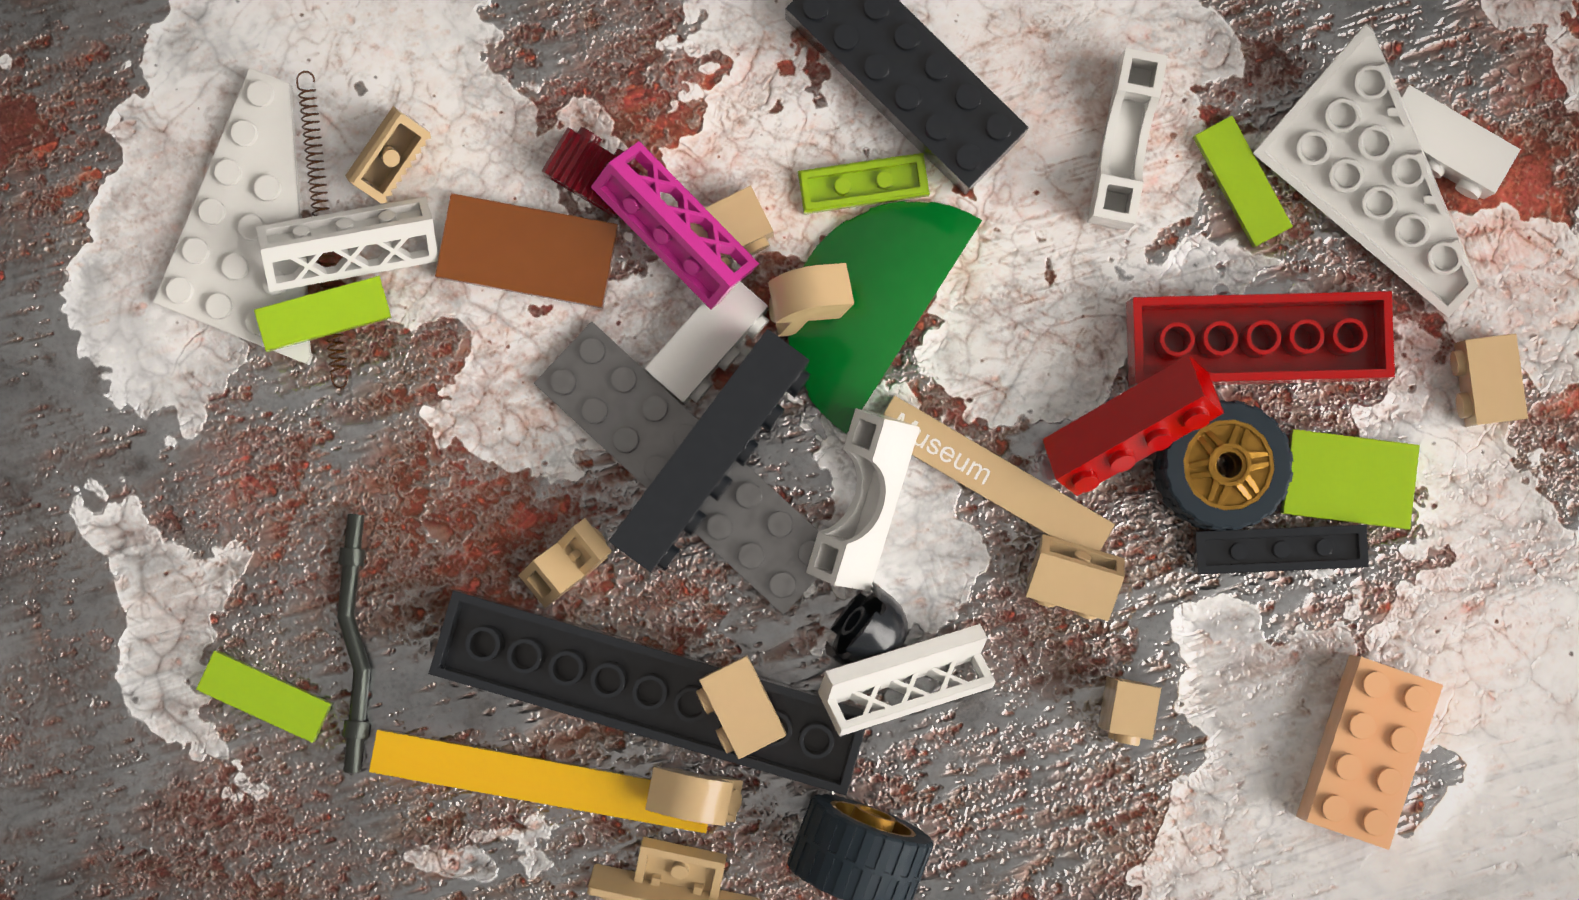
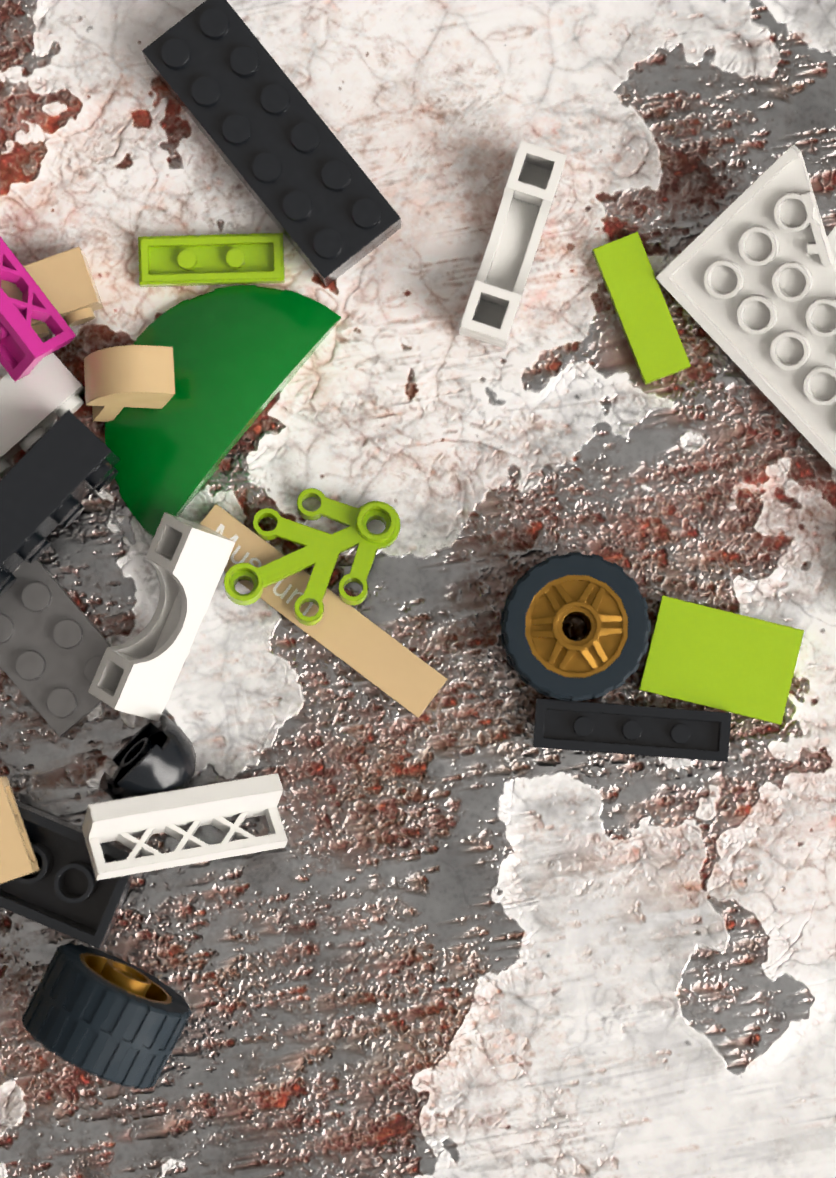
camera: 10 degrees right, 0 degrees up
tan brick [1026,534,1125,621] -> none
red brick [1042,355,1224,496] -> none
tan brick [1098,676,1161,746] -> none
red brick [1126,291,1395,387] -> none
light nougat brick [1296,655,1443,850] -> none
none -> lime plant [224,488,400,626]

